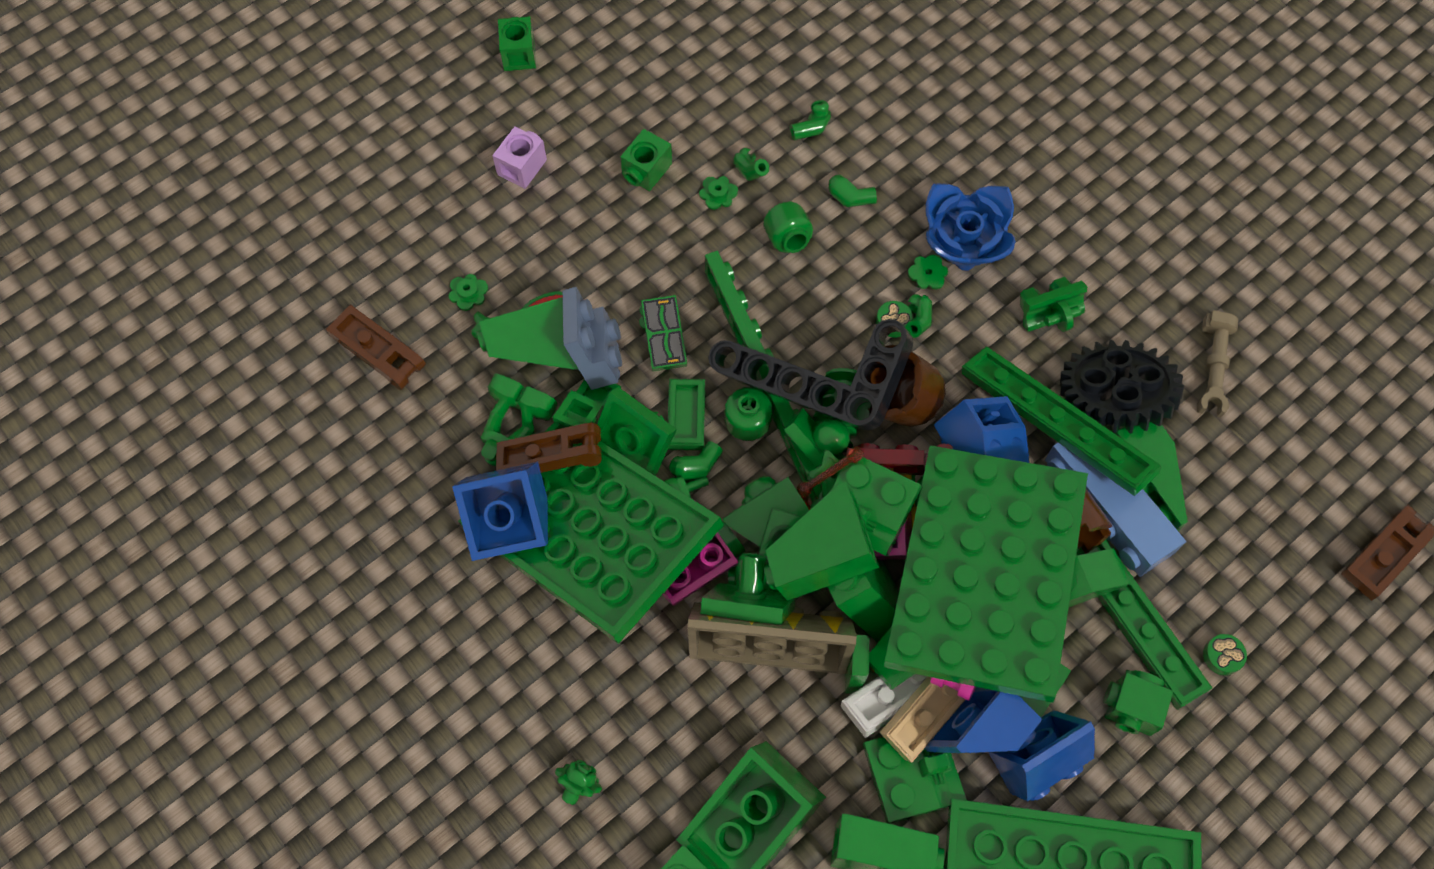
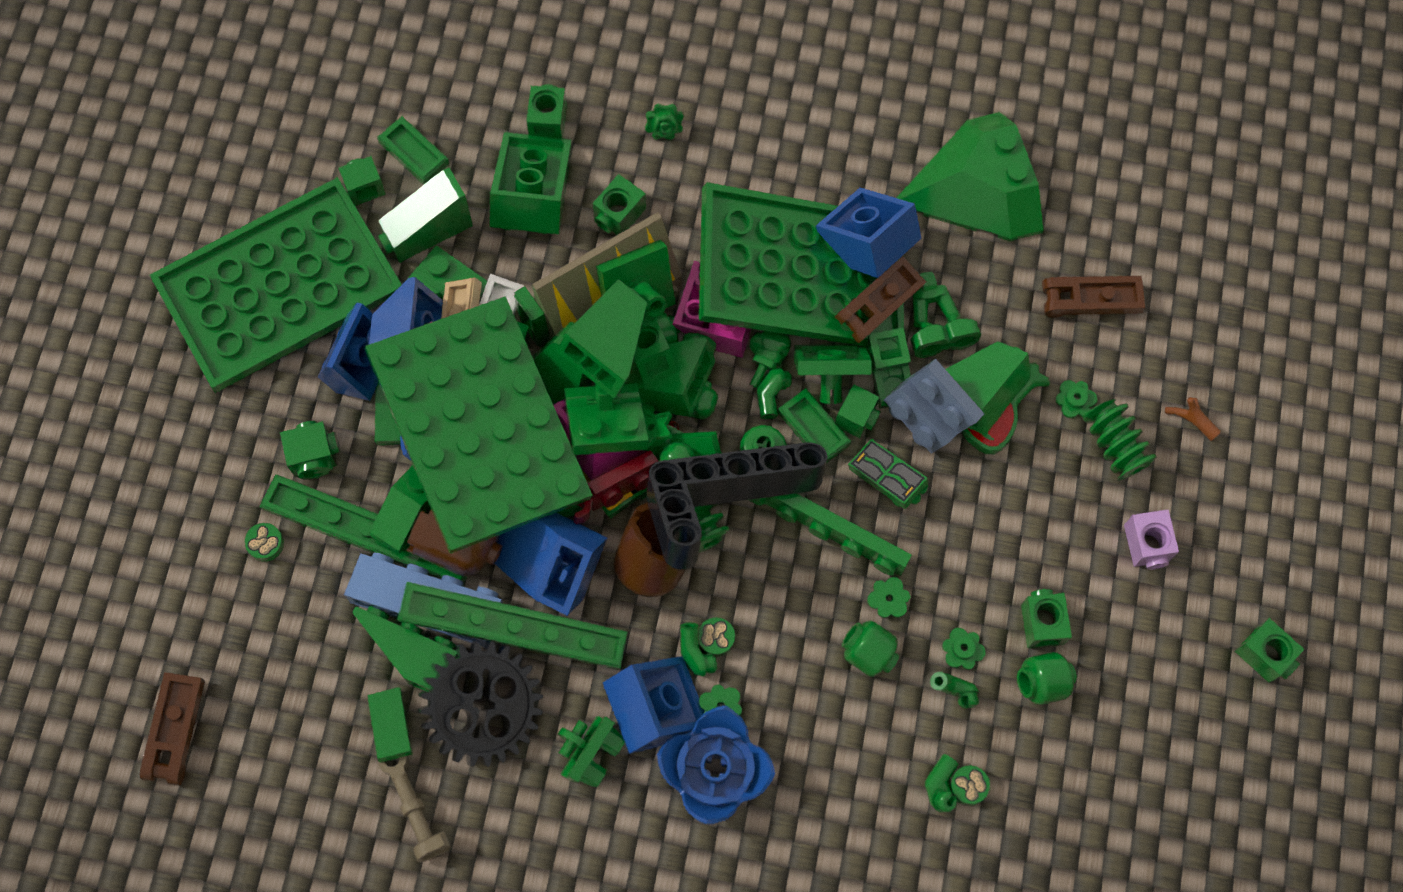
camera: 140 degrees right, 5 degrees up
clear red hinge [797,446,864,497] -> none
green arm [828,175,877,207] -> none
none -> green piece [367,687,412,763]
none -> green brick [592,174,646,235]
none -> blue slope [603,656,704,754]
none -> green plate [835,384,881,439]
none -> green plant [867,577,910,618]
none -> green wedge [896,112,1044,241]
none -> tile [950,765,990,806]
none -> green head [1017,652,1077,705]
none -> green piece [1083,399,1157,481]
none -> dark orange bar [1164,397,1221,441]

